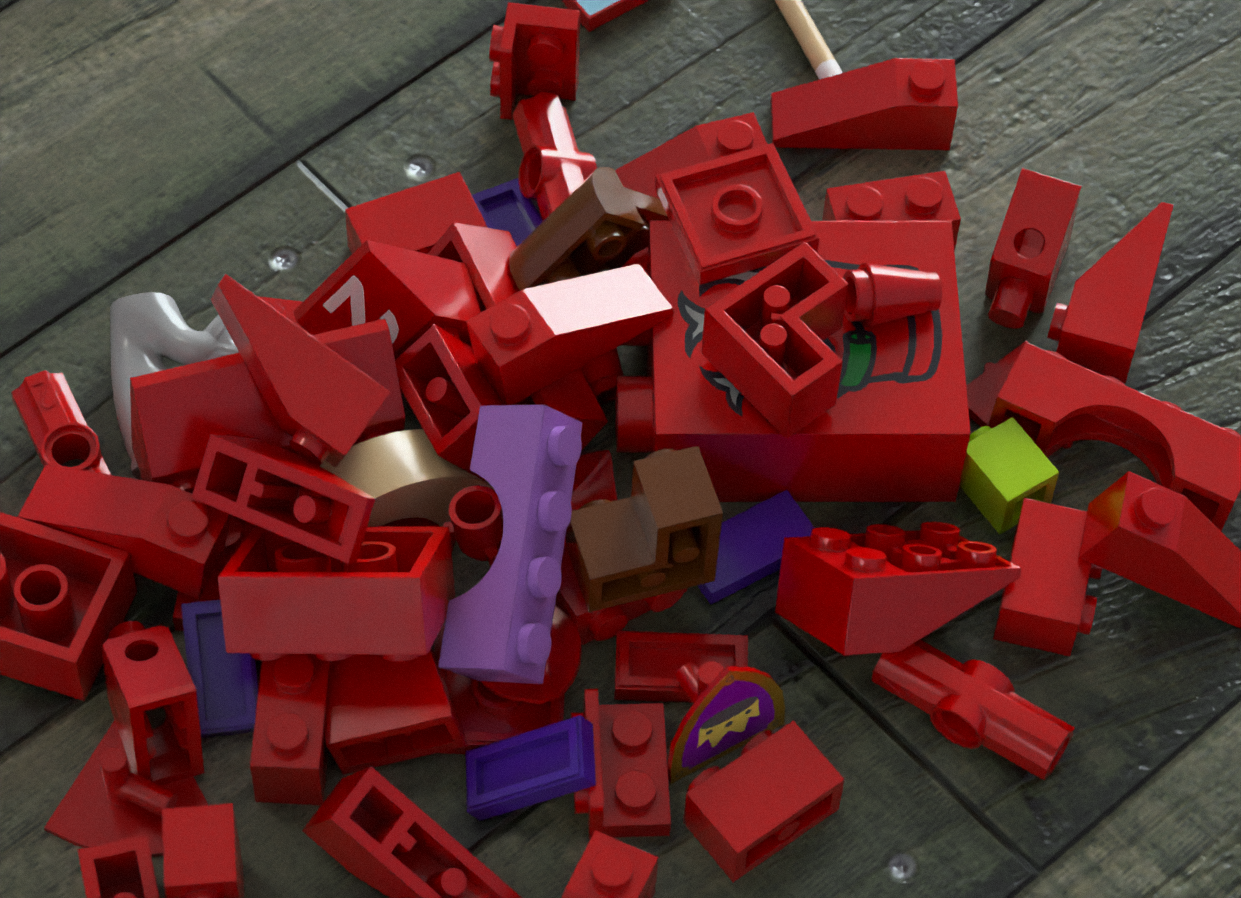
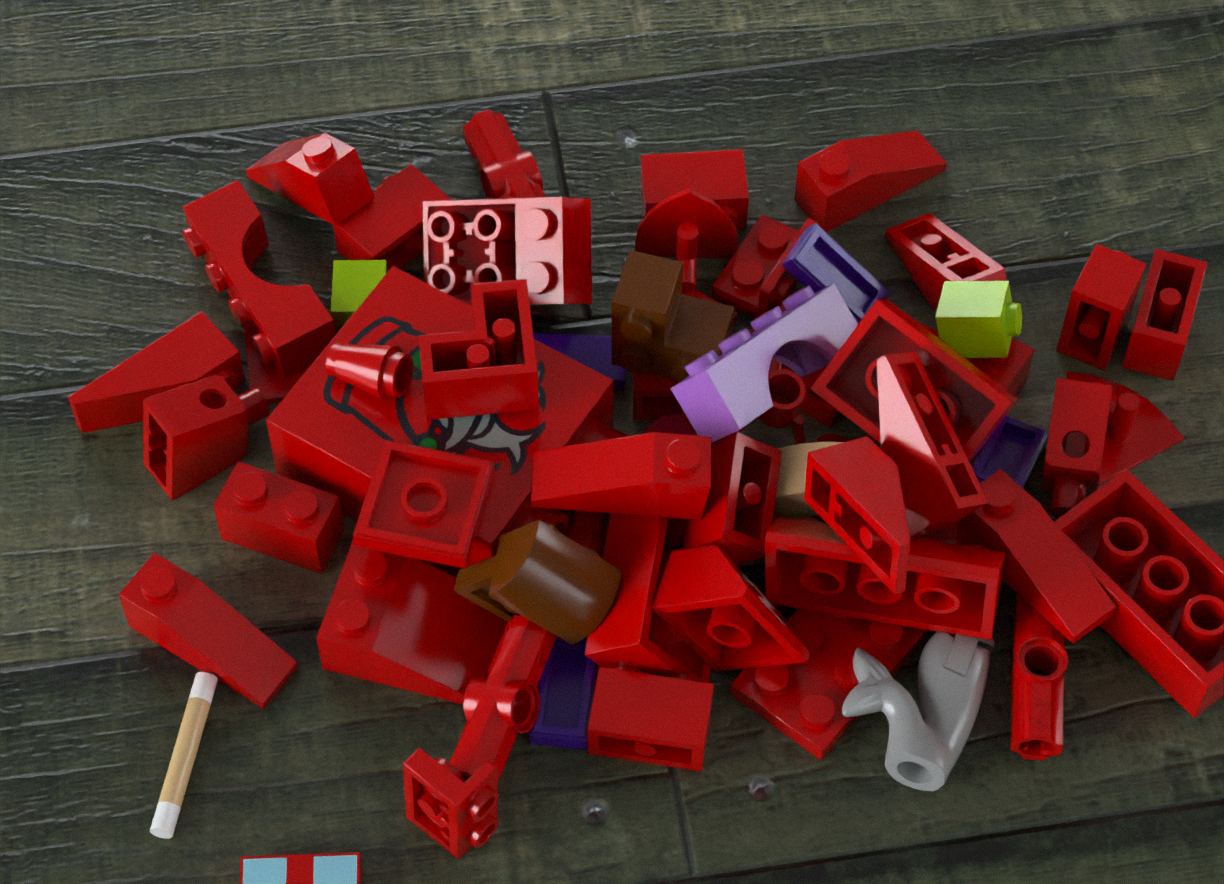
camera: 145 degrees left, 0 degrees up
none -> lime brick [935,281,1022,358]

